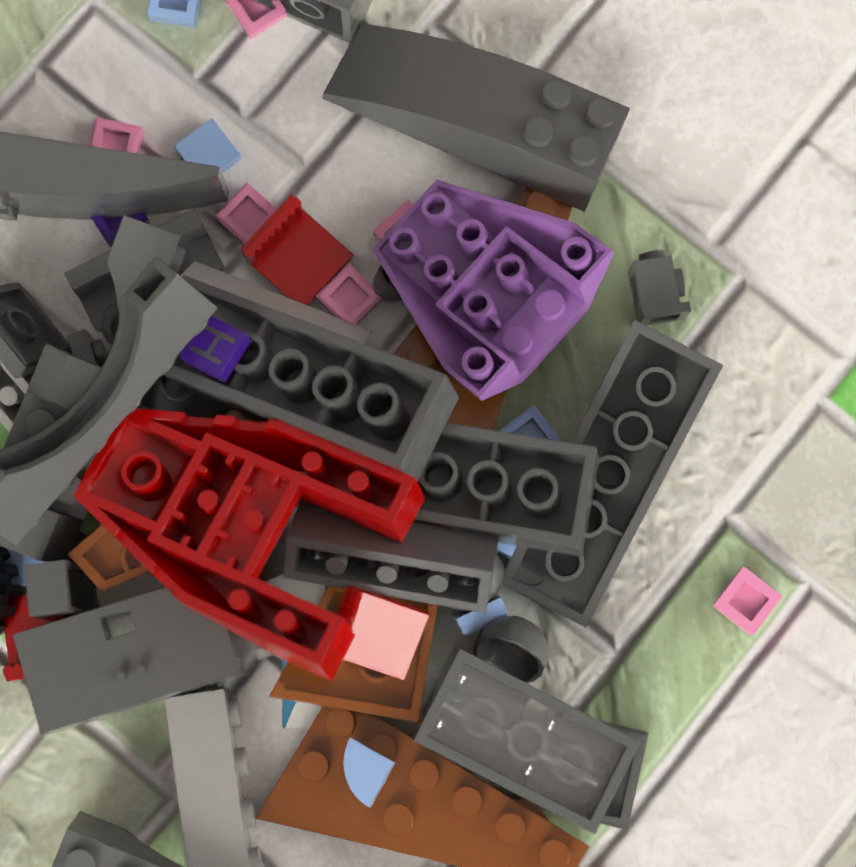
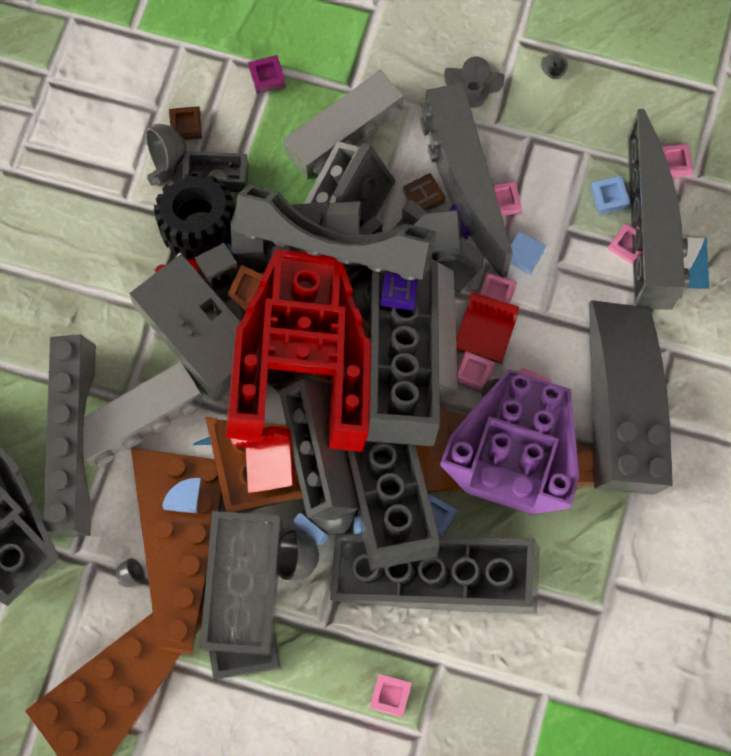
camera: 70 degrees right, 10 degrees down
dark grey brick [628,250,691,326] -> none
none -> reddish brown tile [403,173,446,211]

